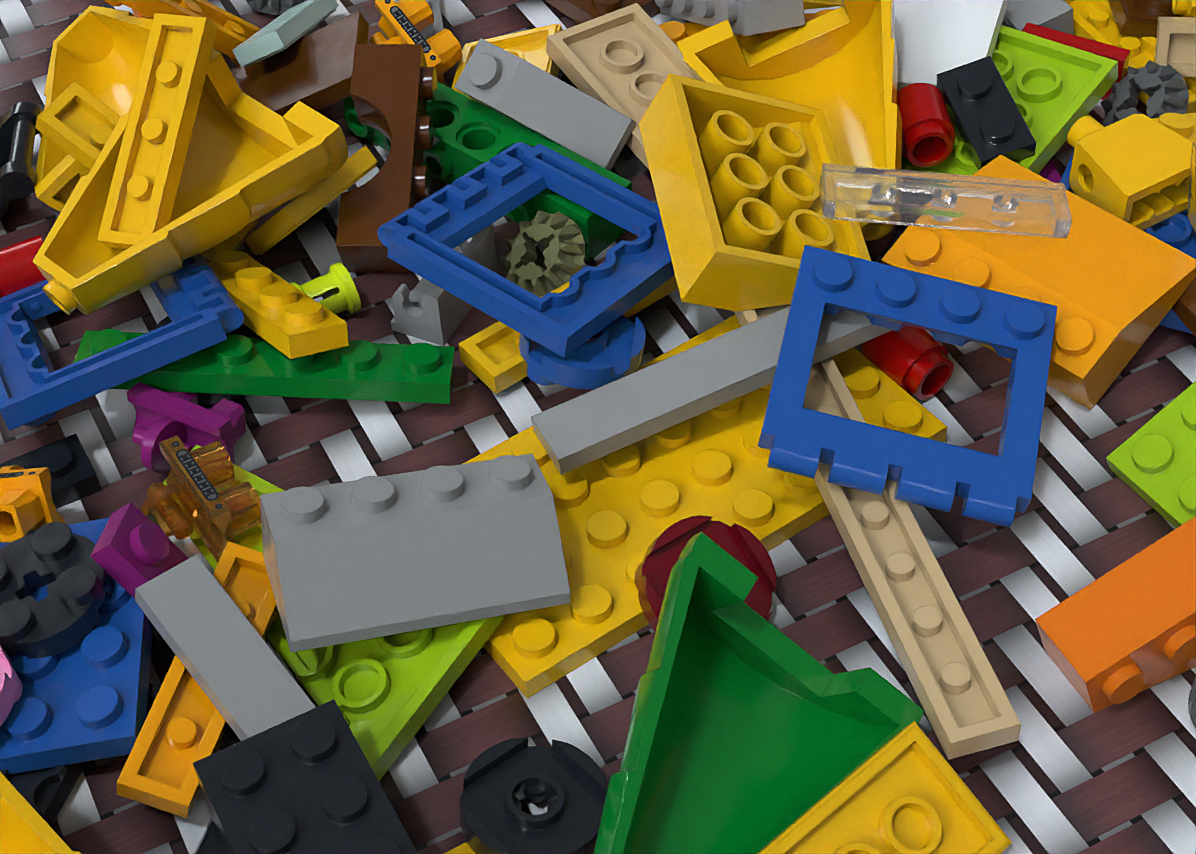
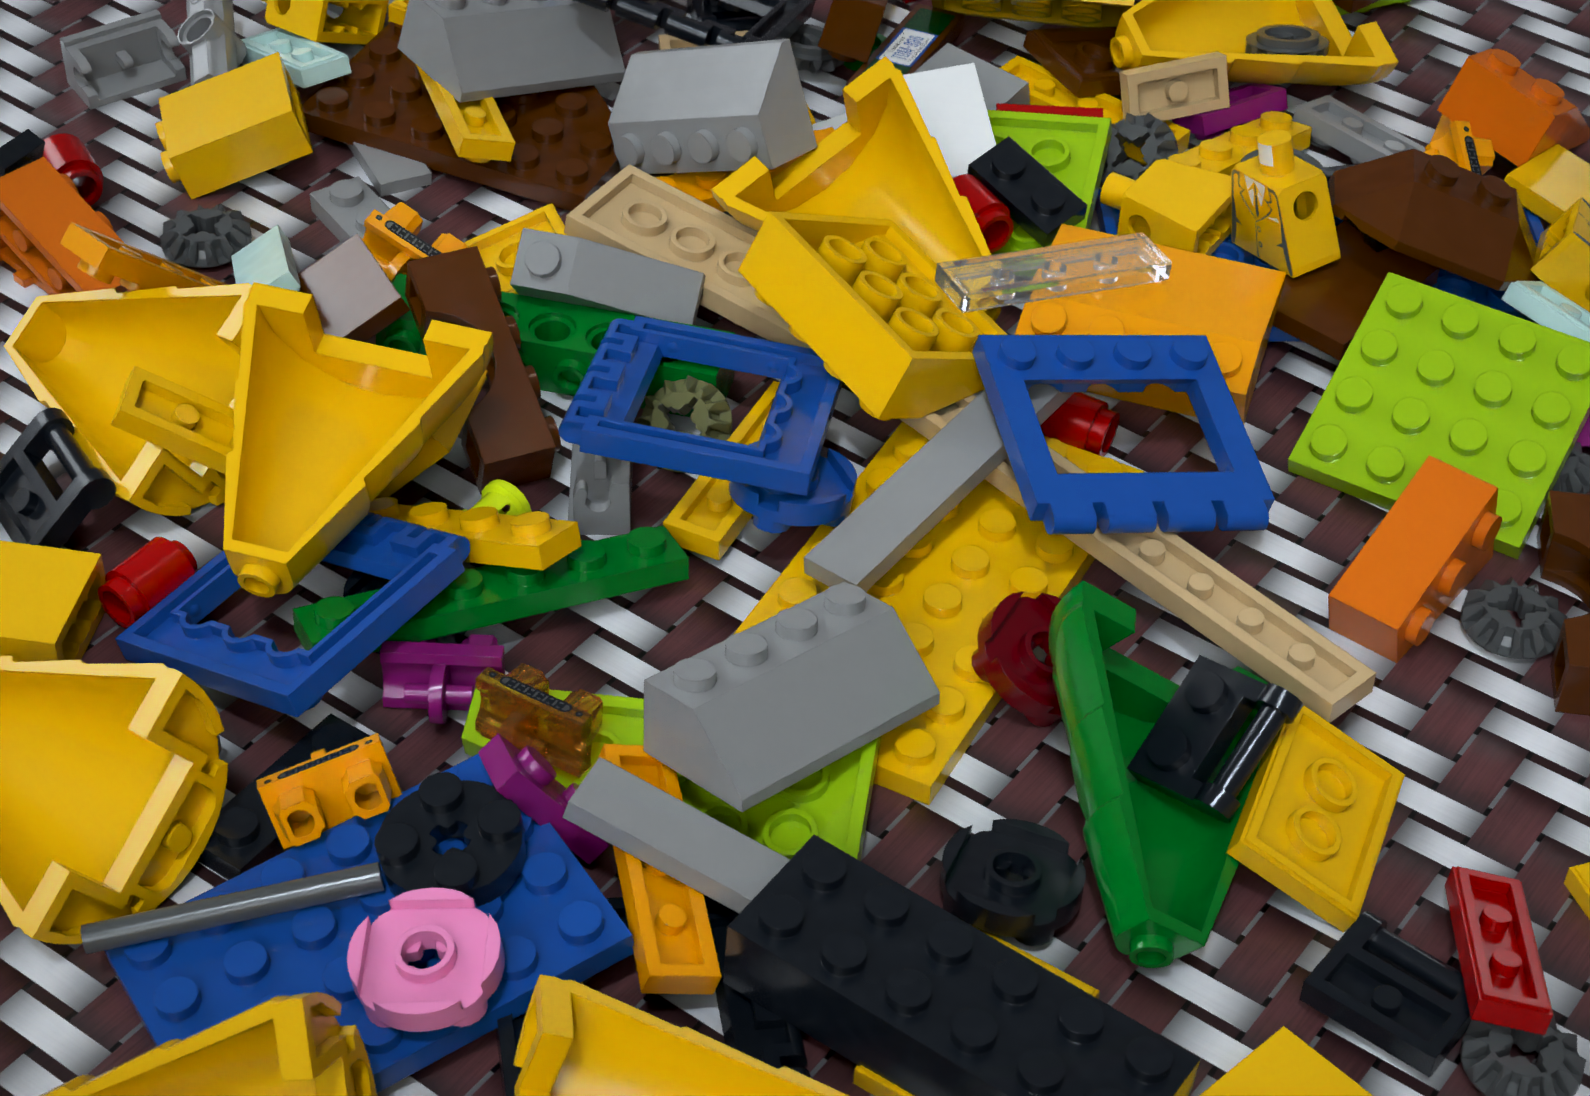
camera: 30 degrees left, 5 degrees down
yellow plate [97,13,218,249] -> none
none -> black plate [1127,655,1304,823]

